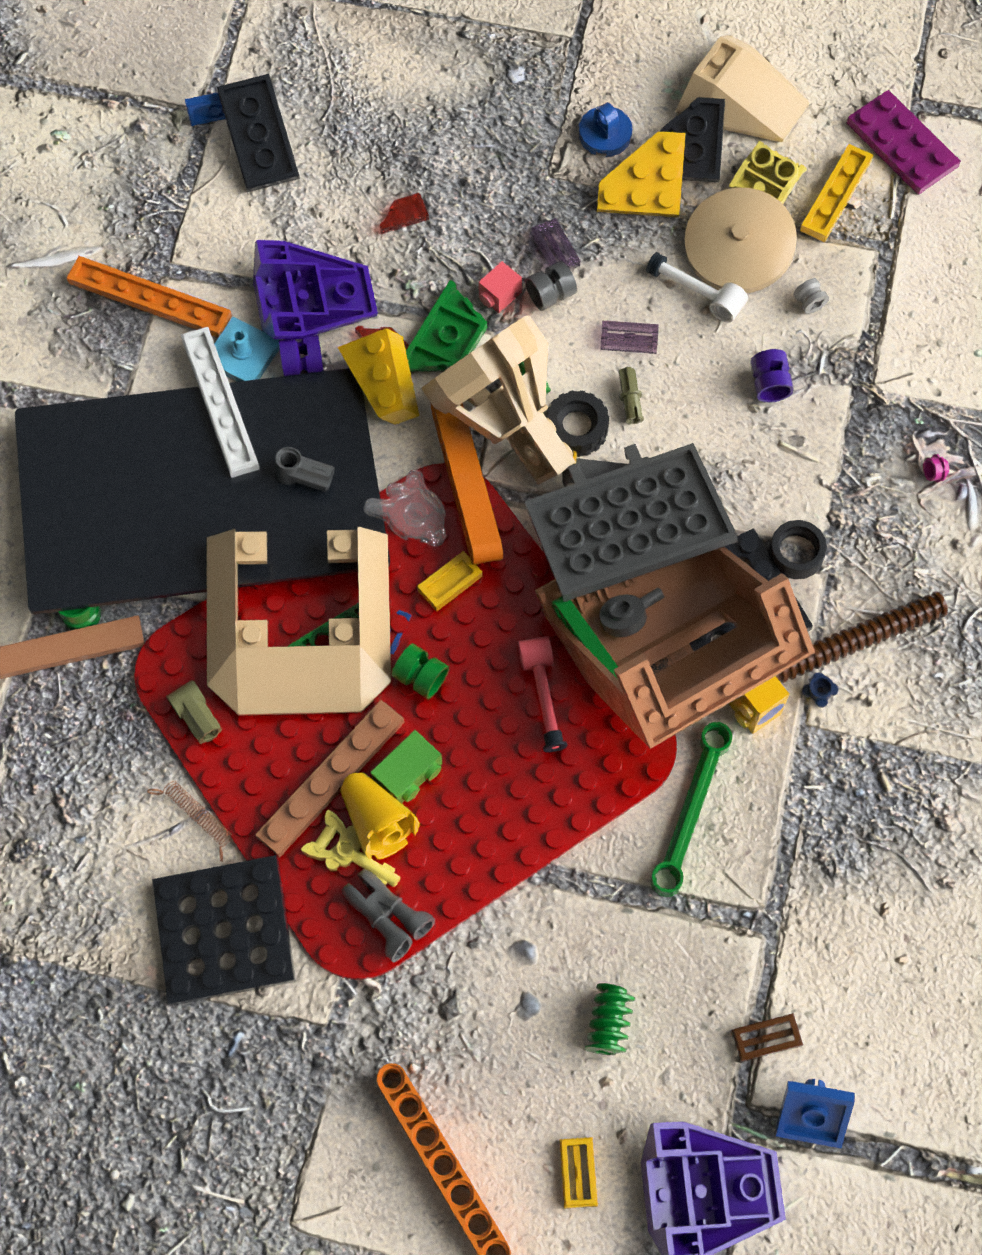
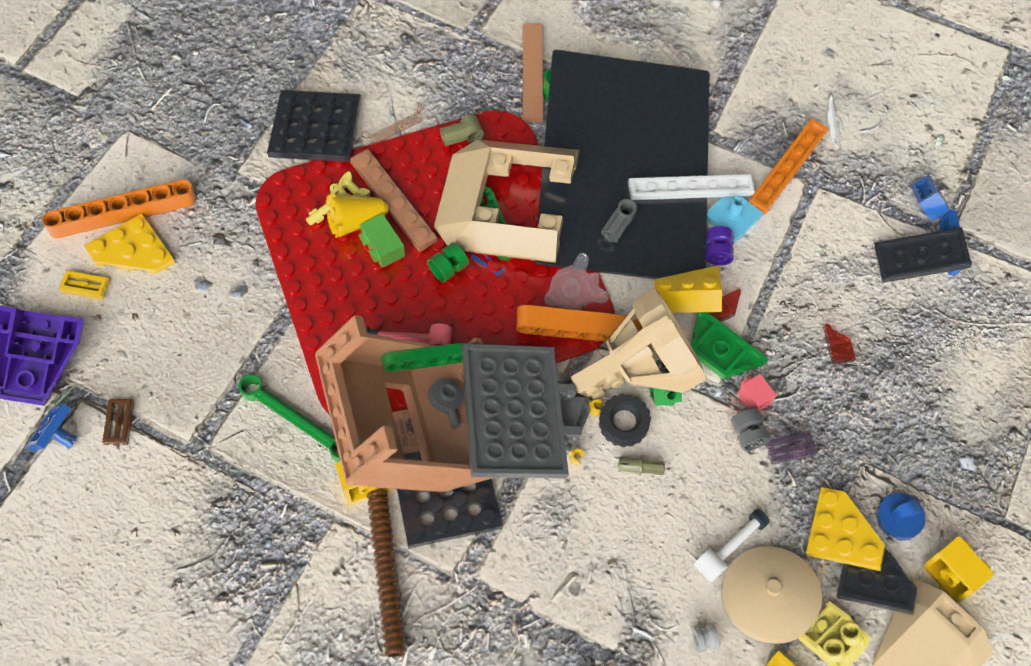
camera: 100 degrees right, 5 degrees down
dark purple wedge [253,240,378,339] -> none
dark grey piece [341,869,435,962] -> none
yellow tile [417,551,482,612] -> none
green piece [585,983,635,1056] -> none
clear purple tile [600,320,659,354] -> none
dark purple wheel [750,349,794,403] -> none
black tyre [768,520,827,579] -> none
dark blue plate [802,673,839,708] -> none
none -> yellow plate [84,213,175,274]
none -> arch [911,174,950,221]
none -> yellow brick [922,536,995,604]

